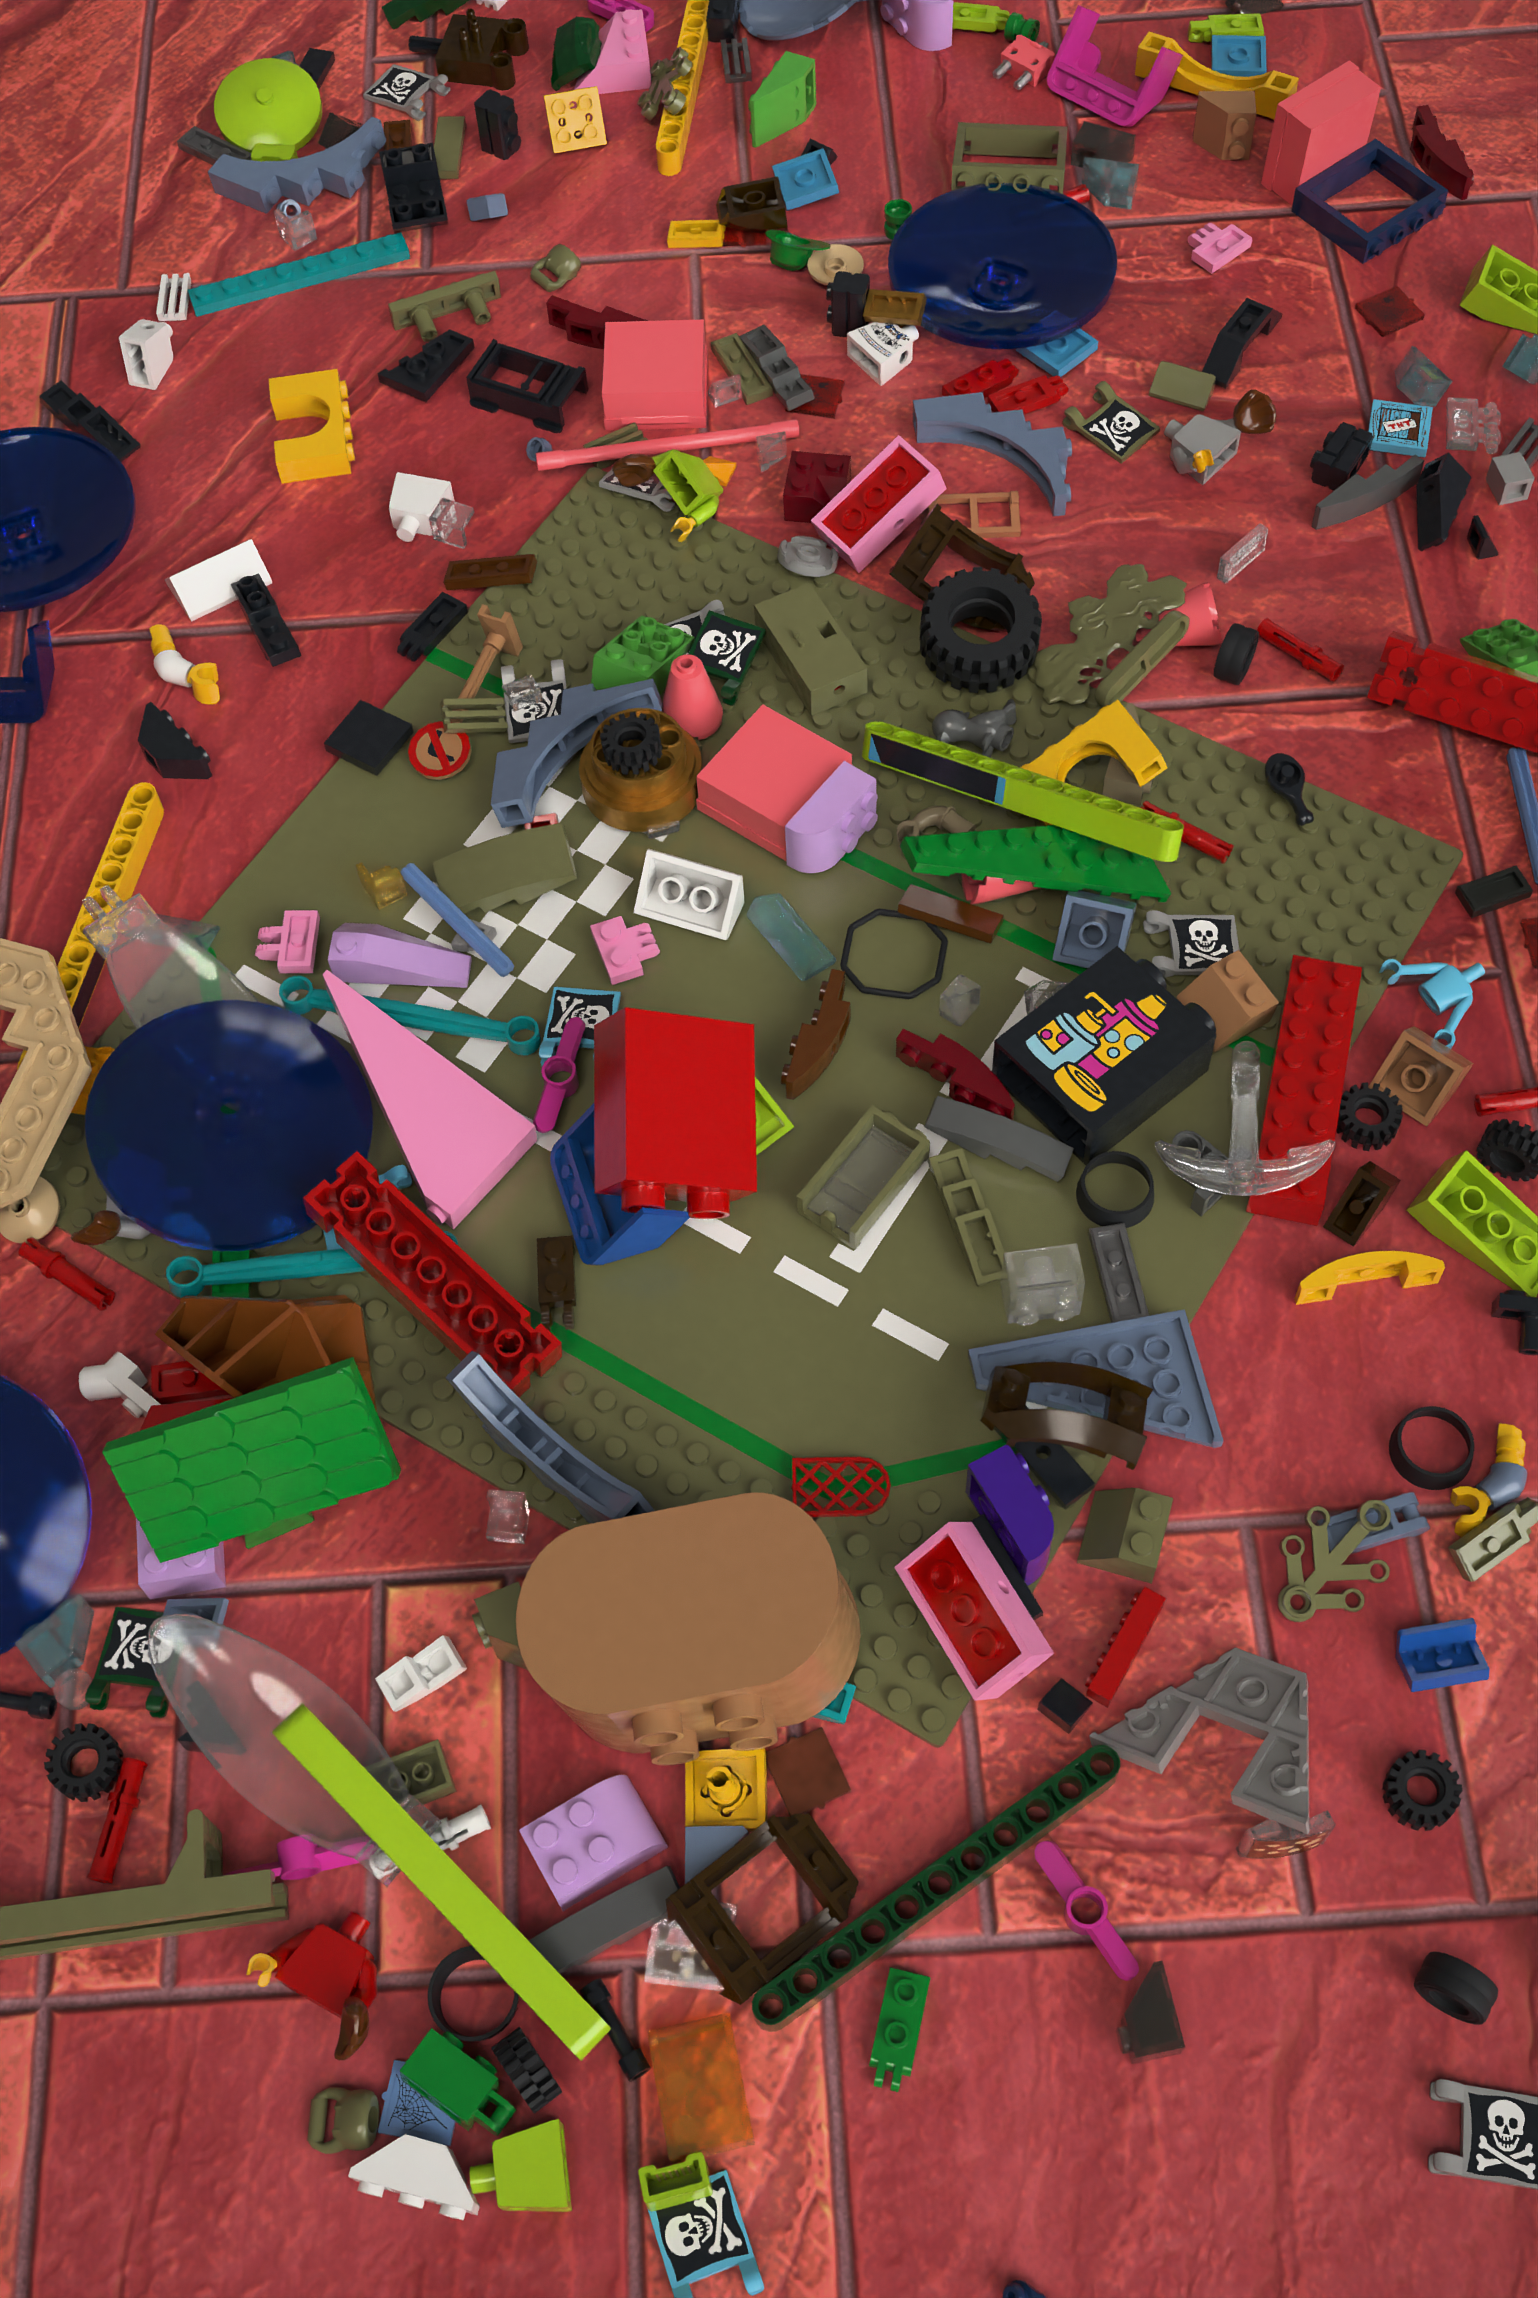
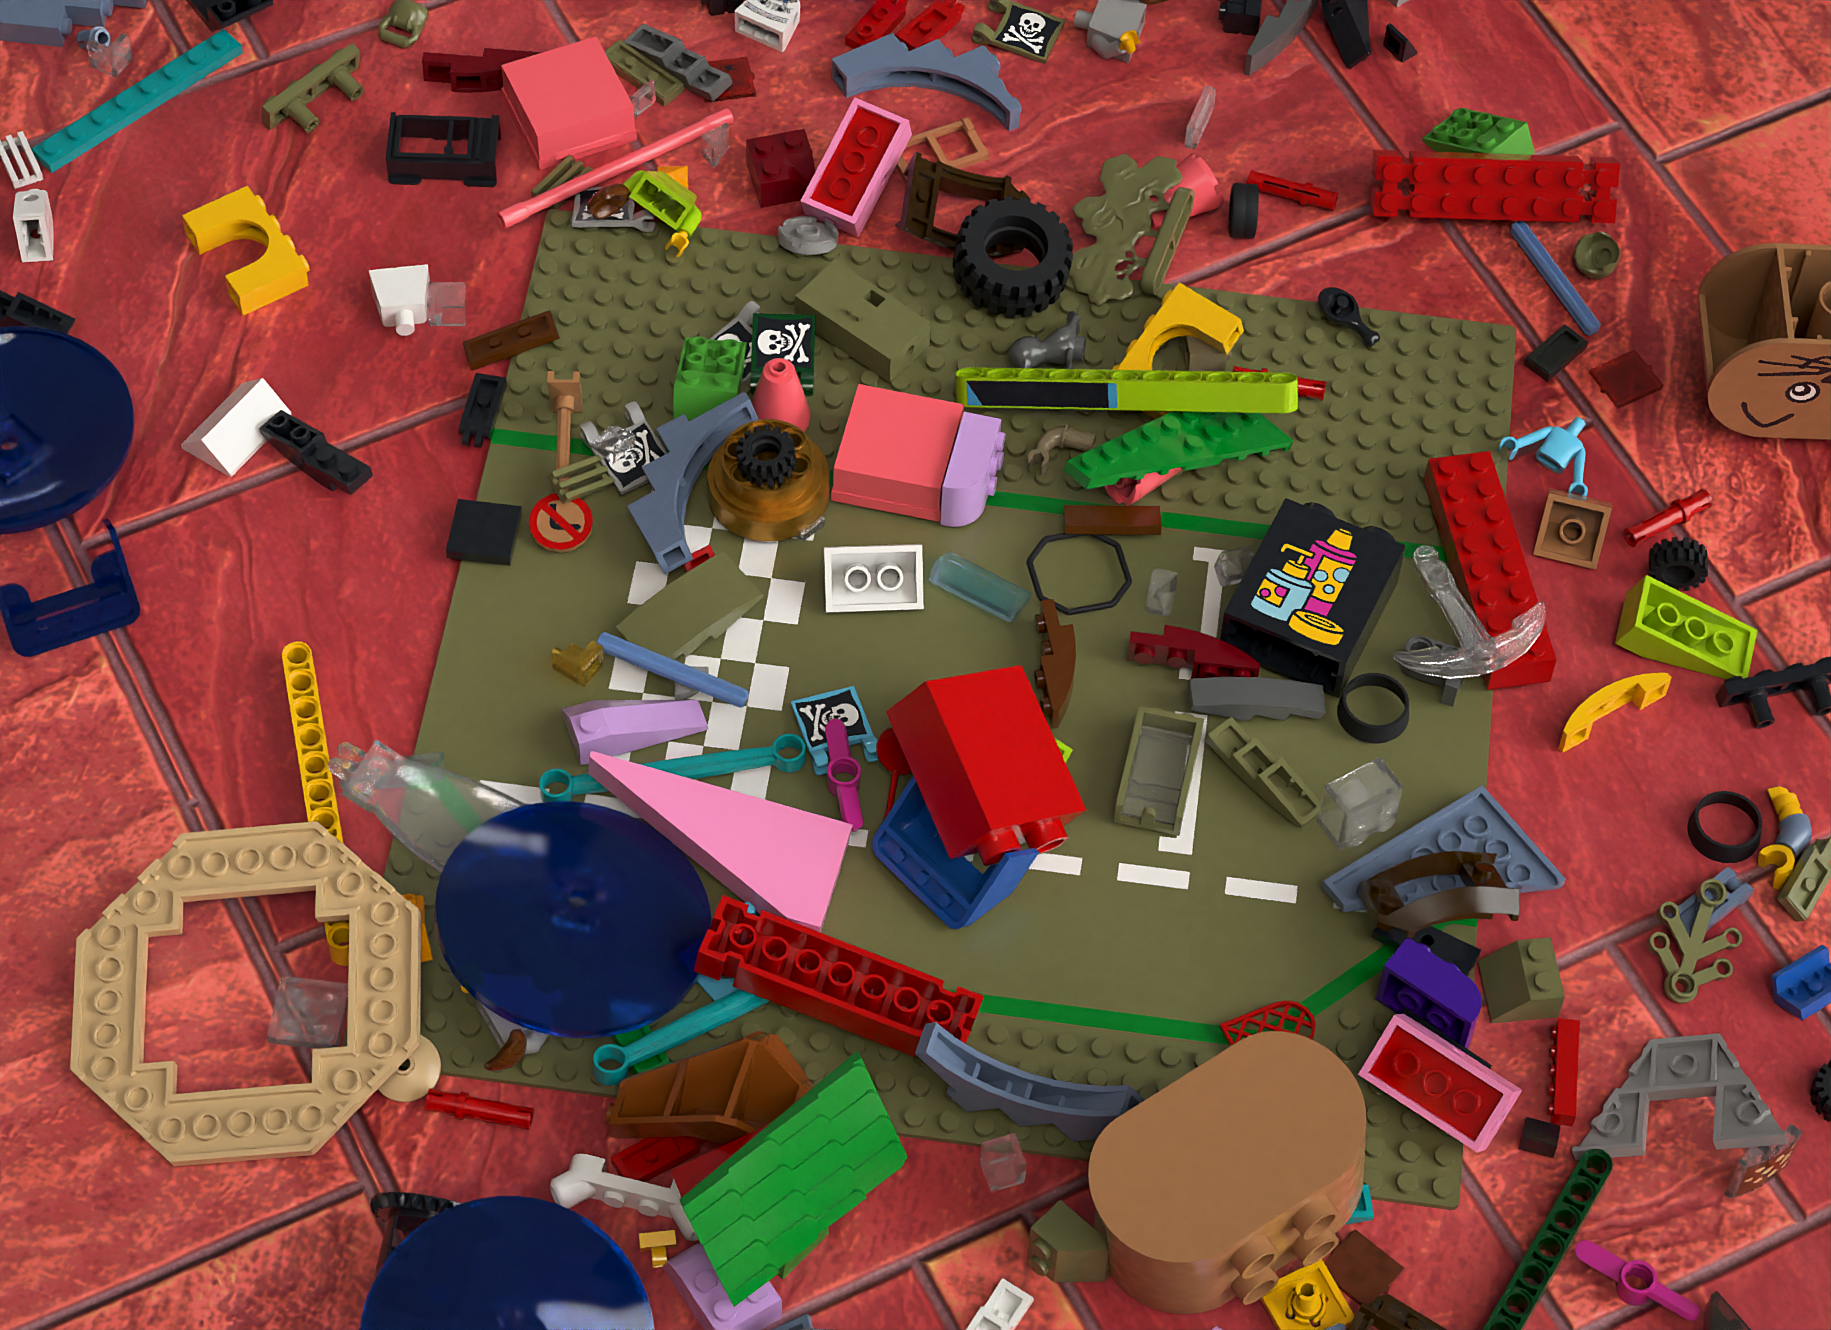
camera: 30 degrees left, 5 degrees down
black slope [138,702,212,779] -> none
yellow piece [149,624,220,705] -> none
bright pink hinge [255,910,320,973] -> none
black wing [377,329,475,402] -> none
sand blue hinge [526,437,552,462] -> none
dark brown hinge [537,1235,576,1331] -> none
bright pink hinge [590,916,660,985] -> none
sand blue slope [1052,890,1137,968] -> none
flat silver tile [1088,1223,1149,1323] -> none
flag [1143,910,1240,978] -> none
medium nougat slope [1176,950,1279,1053] -> none
dark brown slope [1323,1161,1401,1246] -> none
black tyre [1336,1082,1403,1151] -> none

